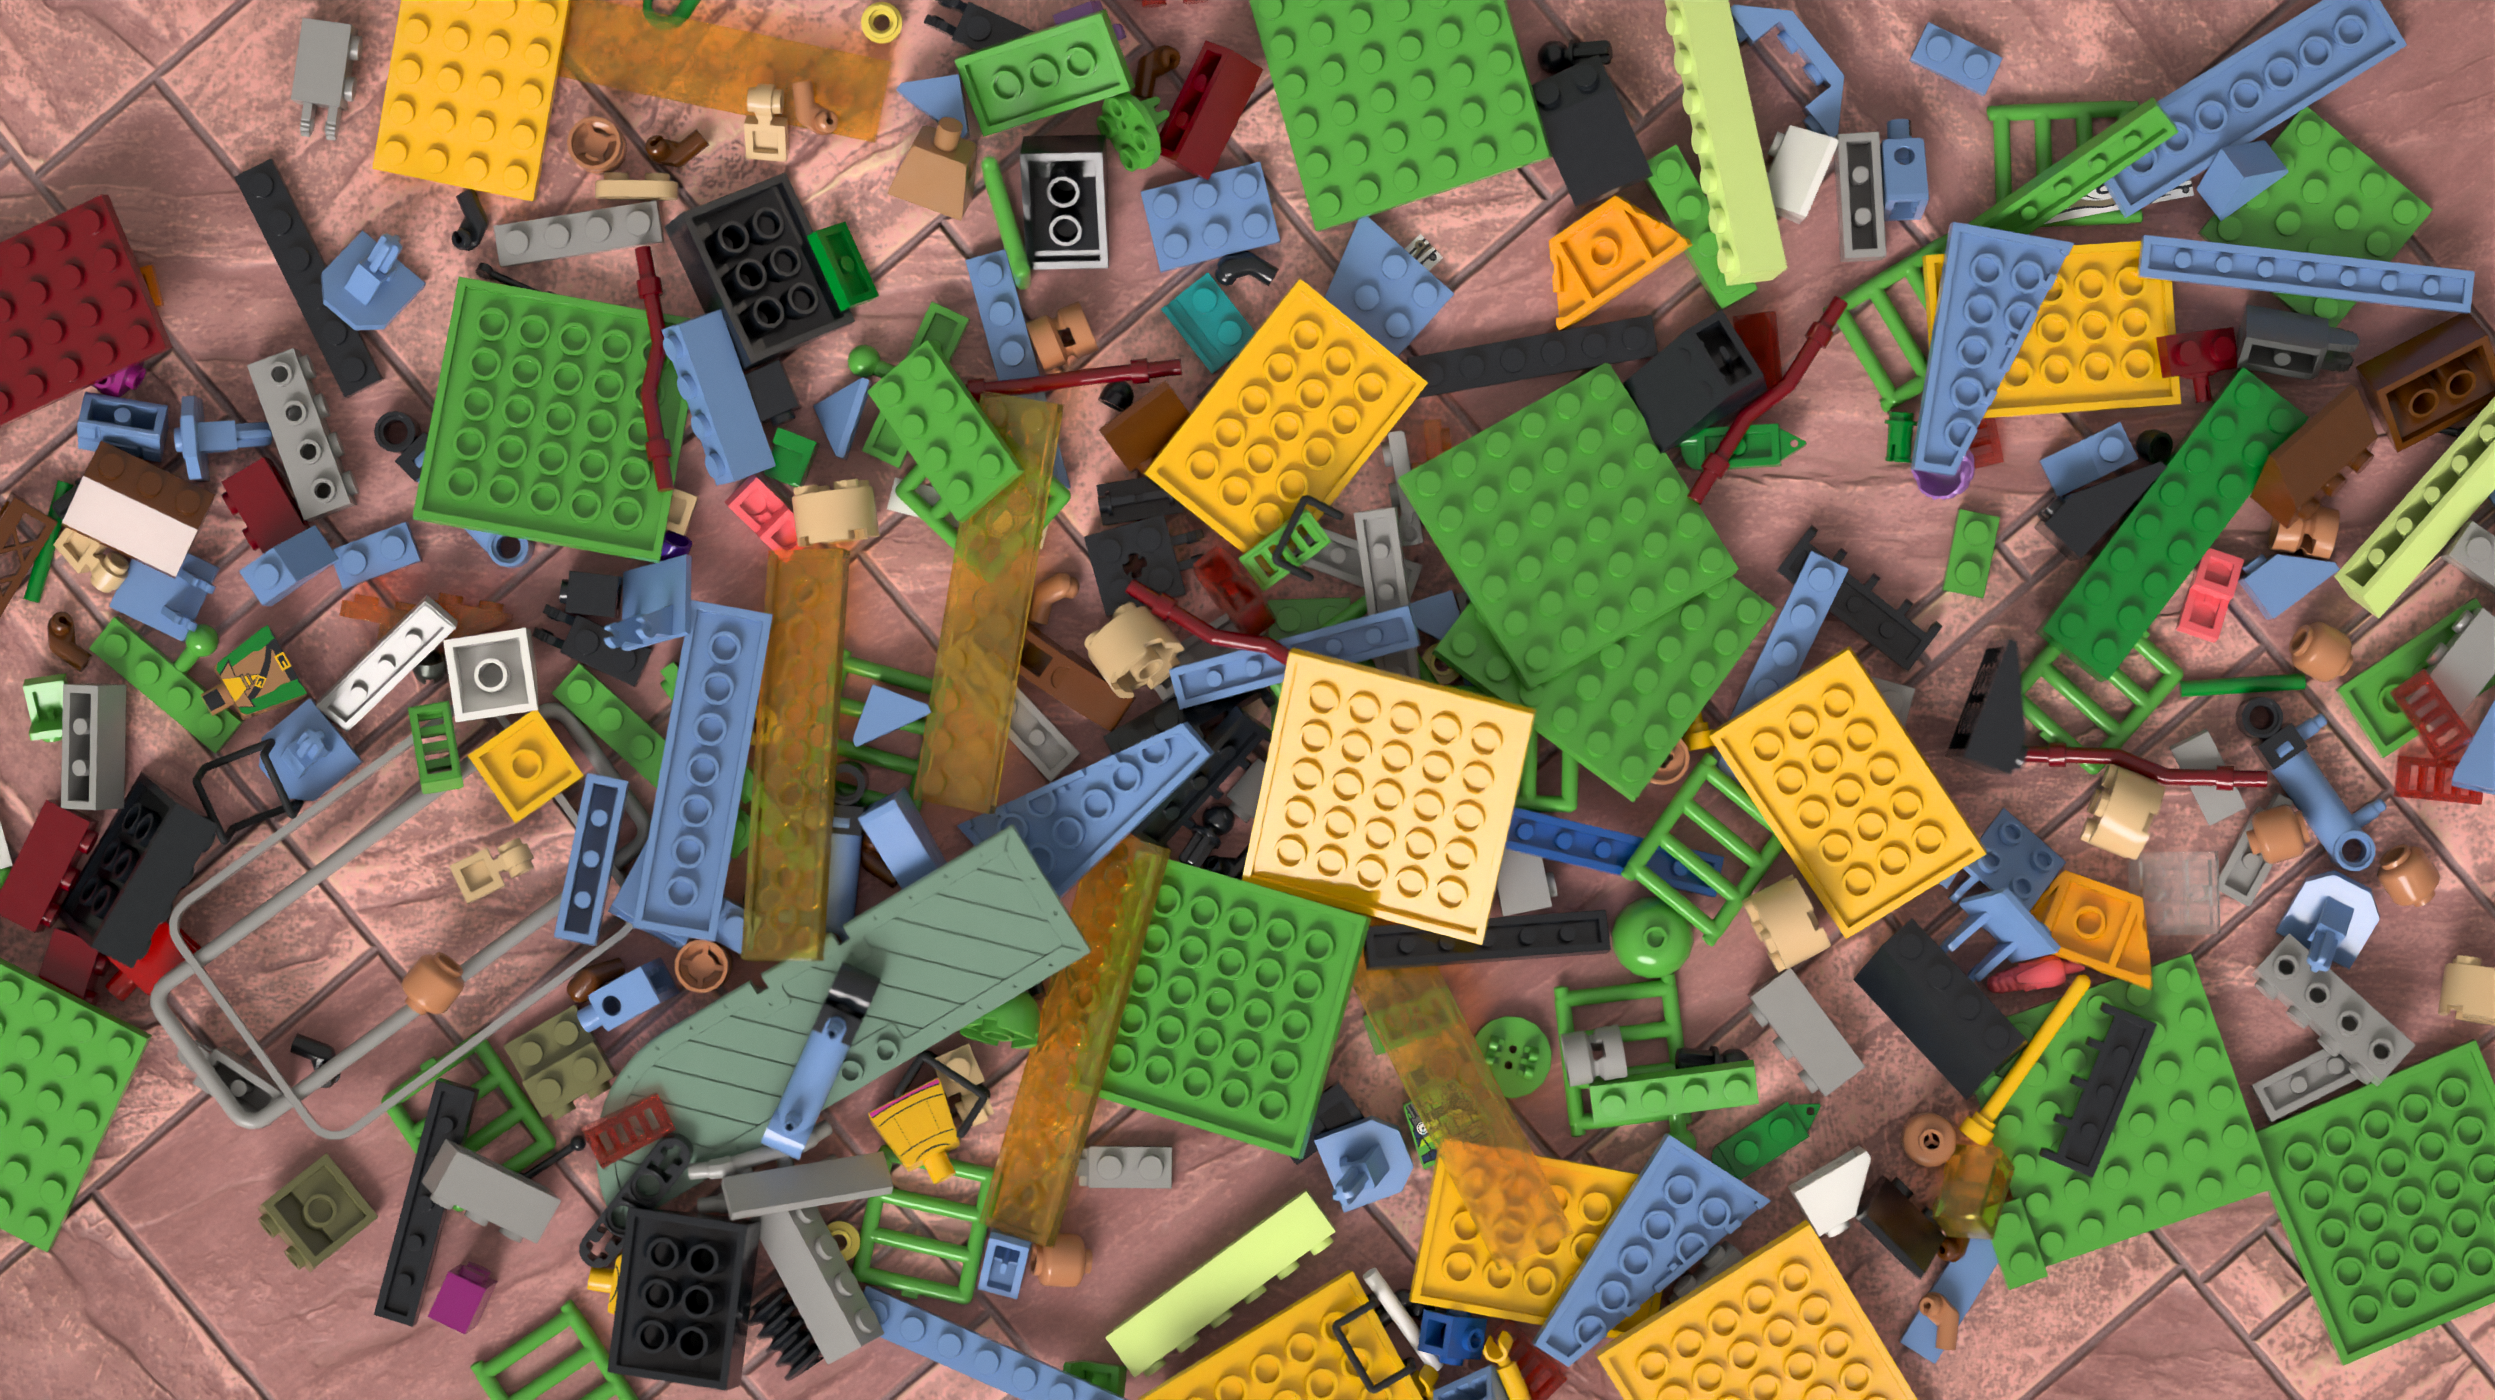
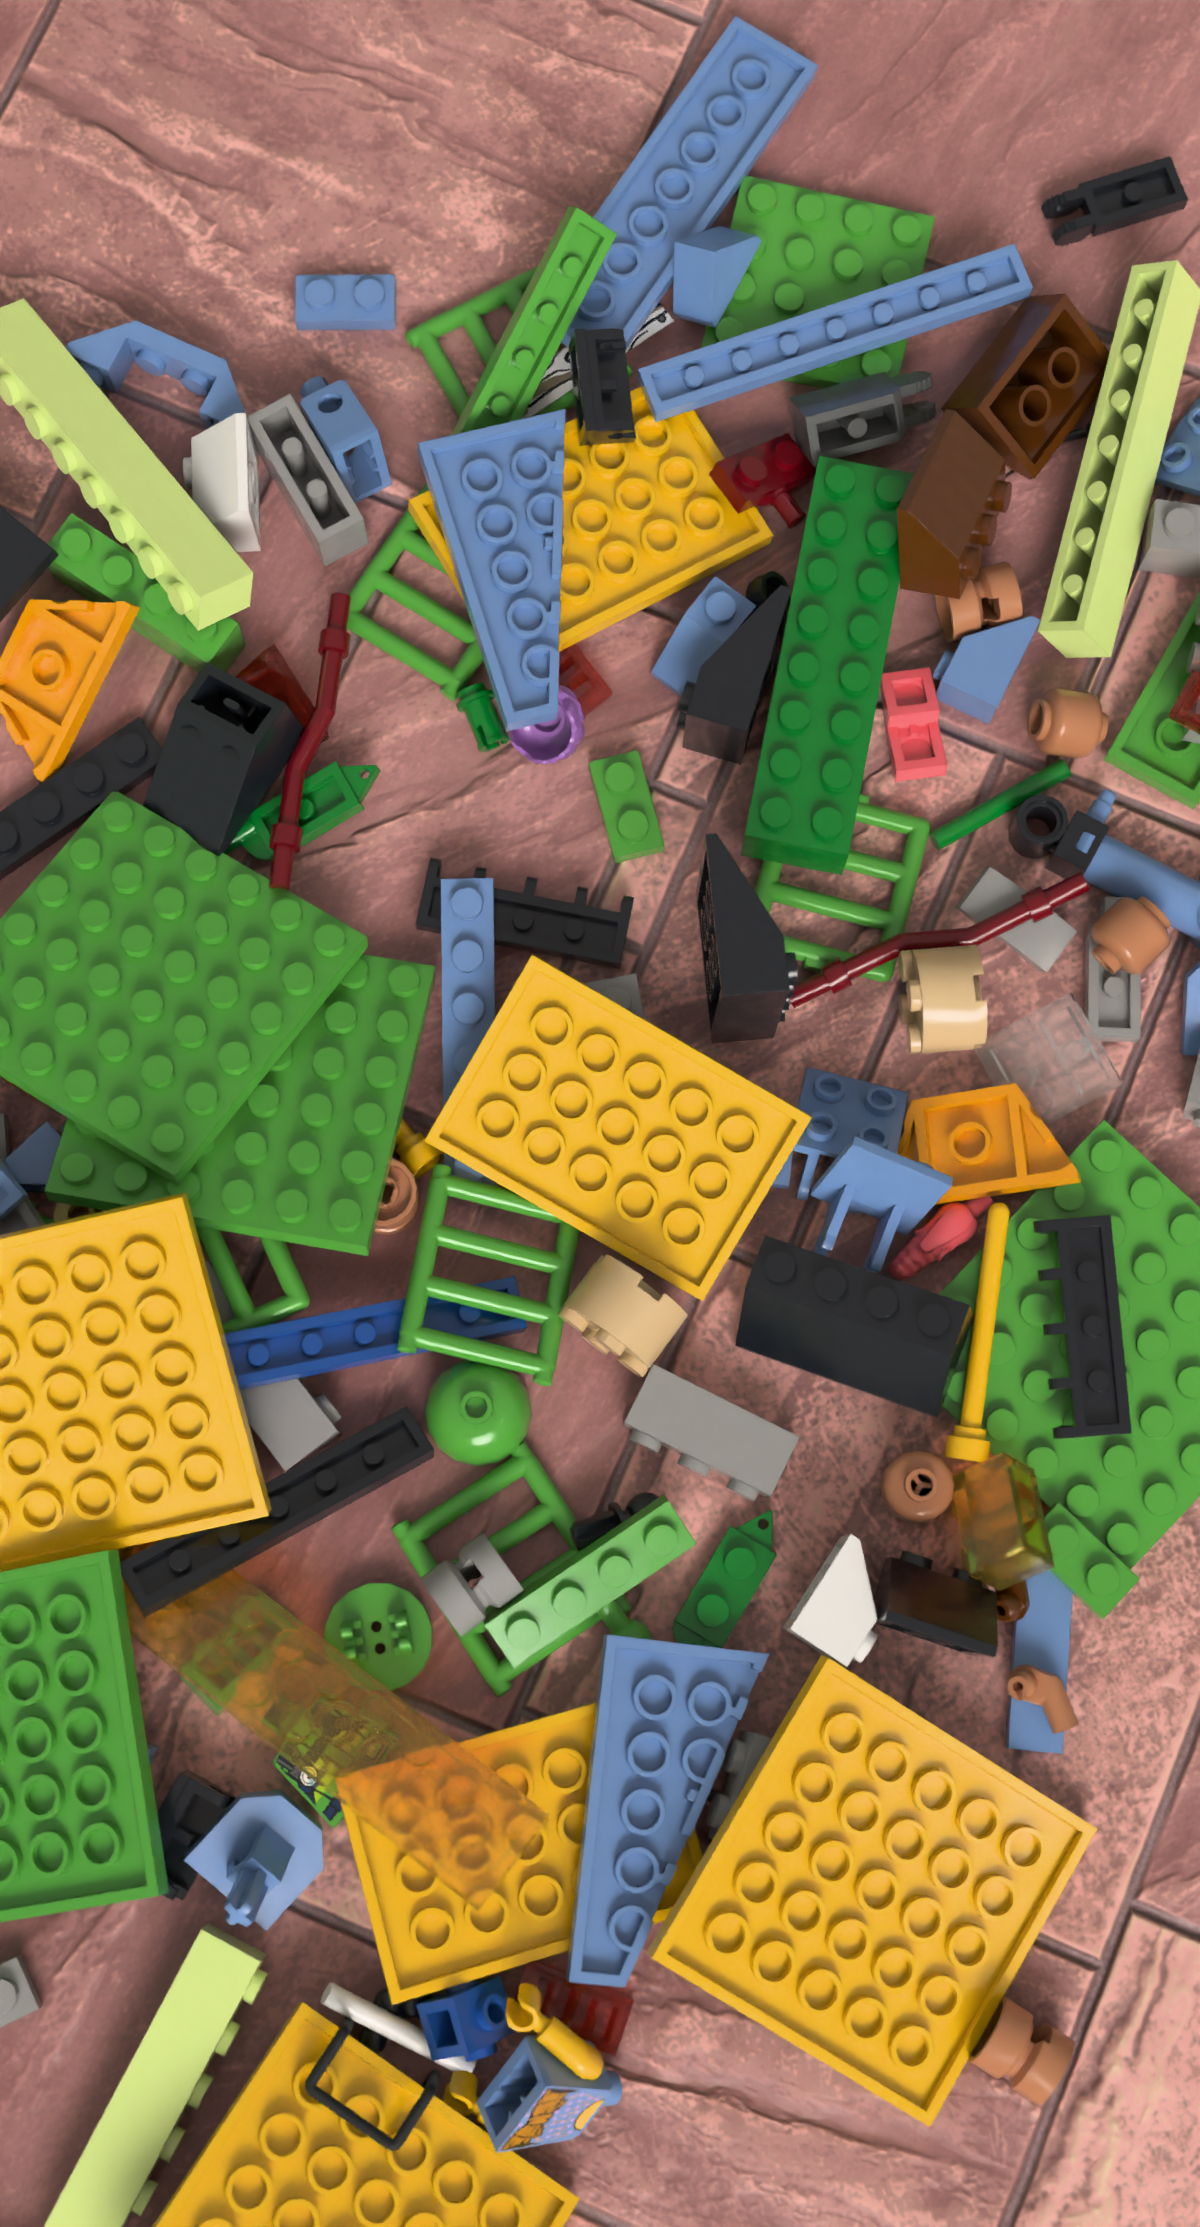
camera: 25 degrees left, 10 degrees down
none -> black hinge [568,329,636,446]

